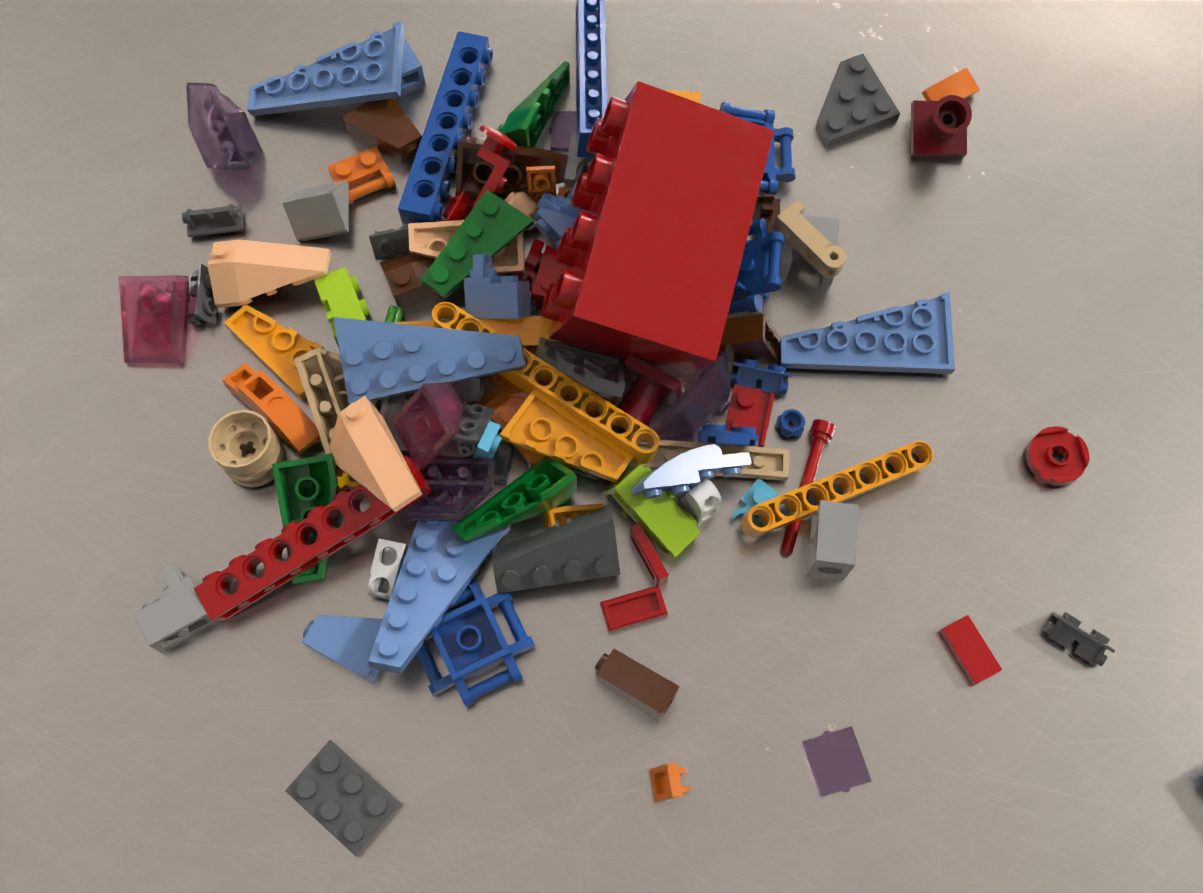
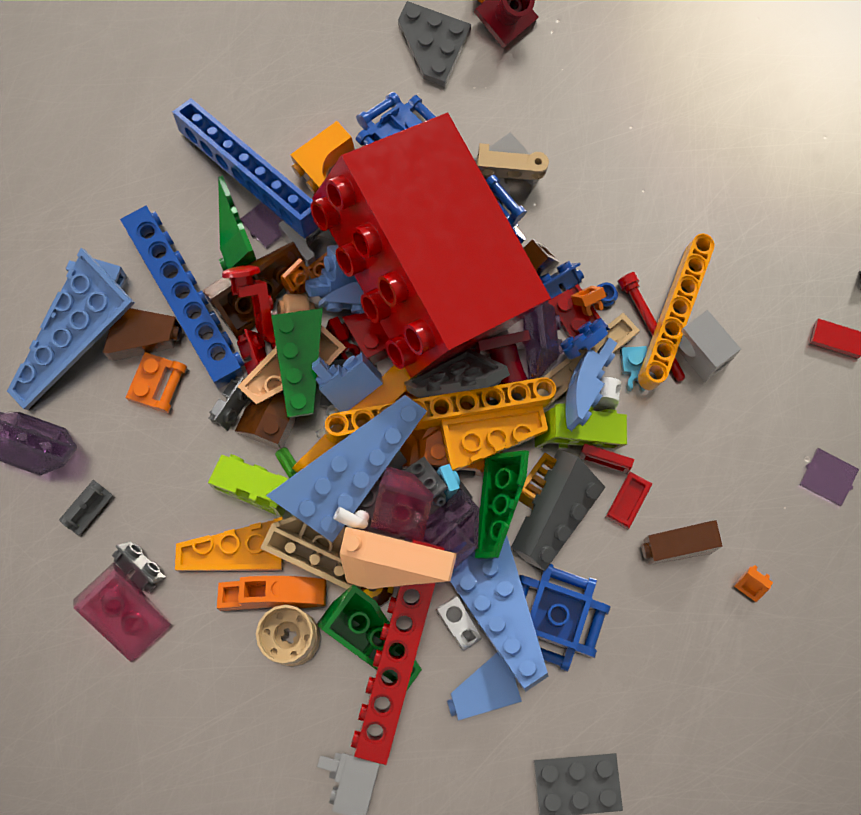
camera: 45 degrees left, 5 degrees up
light nougat wedge [207,240,331,308] -> none
light grey slope [282,180,349,242] -> none
medium blue wing [779,292,955,374] -> none
red plate [1026,426,1090,486] -> none
none -> white arm [333,507,369,529]
none -> orange tile [571,286,606,316]

